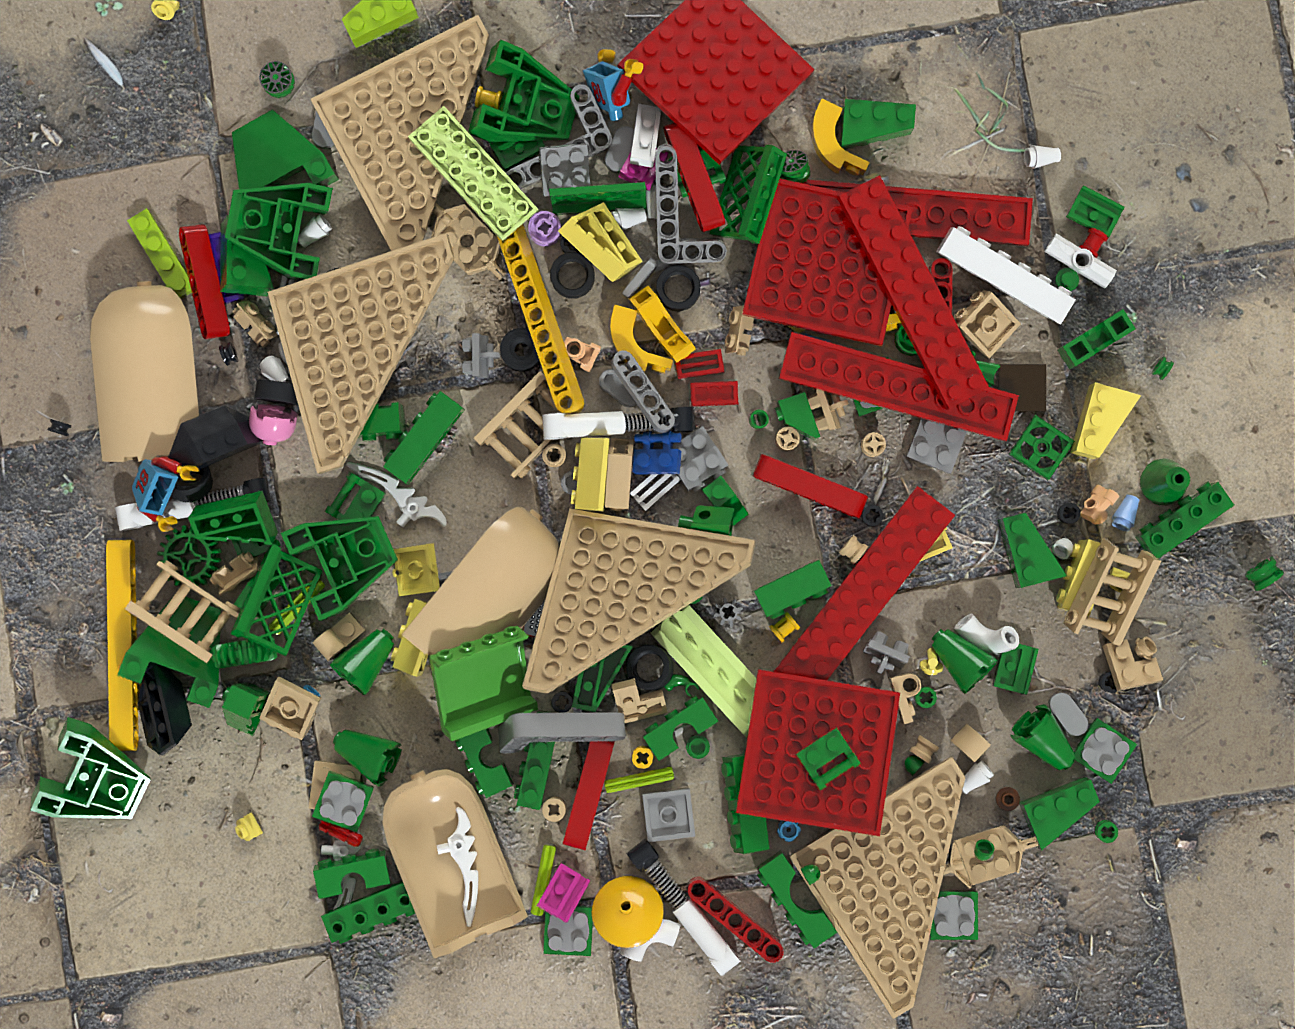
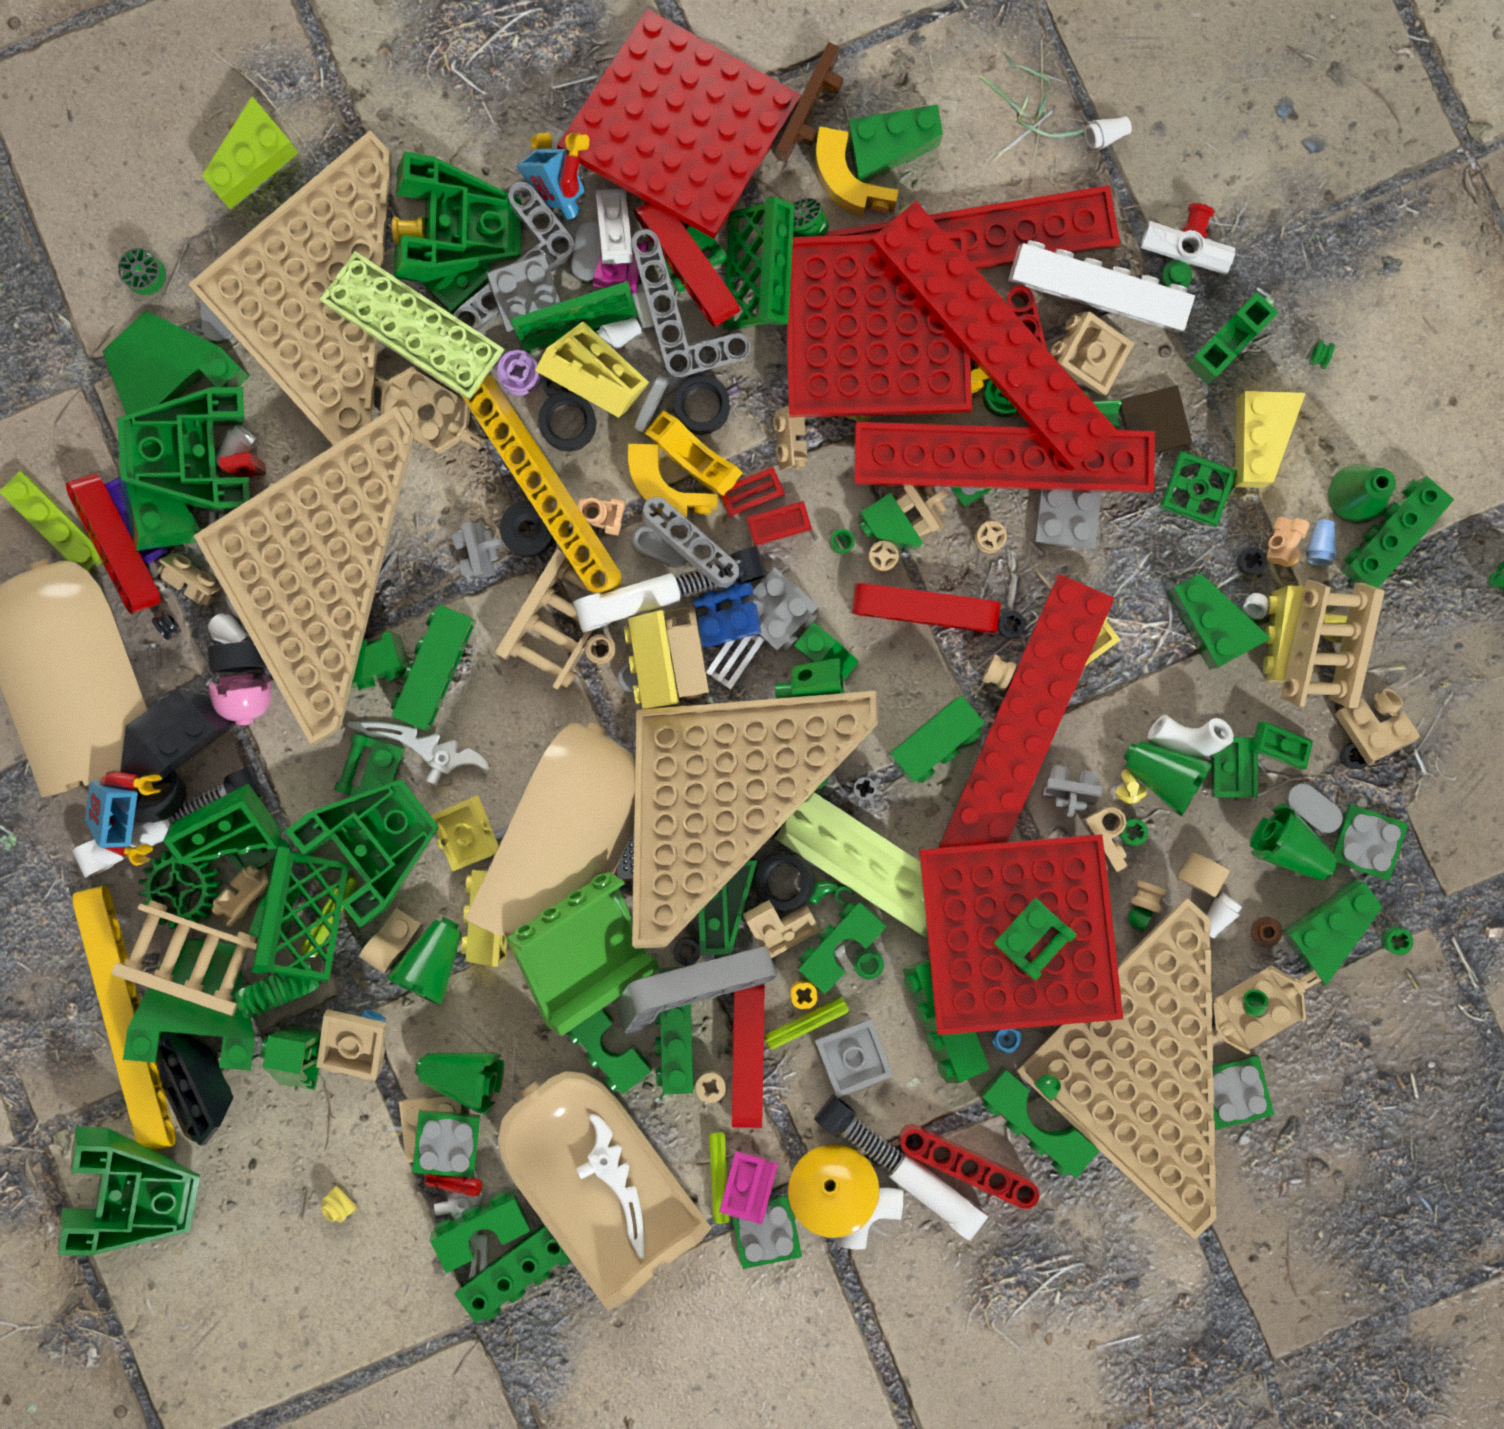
camera: 15 degrees left, 0 degrees up
yellow bush [768,612,800,643] -> none
green plate [1066,185,1125,238] -> none
none -> red plate [219,452,267,478]
none -> reddish brown hinge [776,42,843,163]
none -> green plate [1251,721,1313,770]

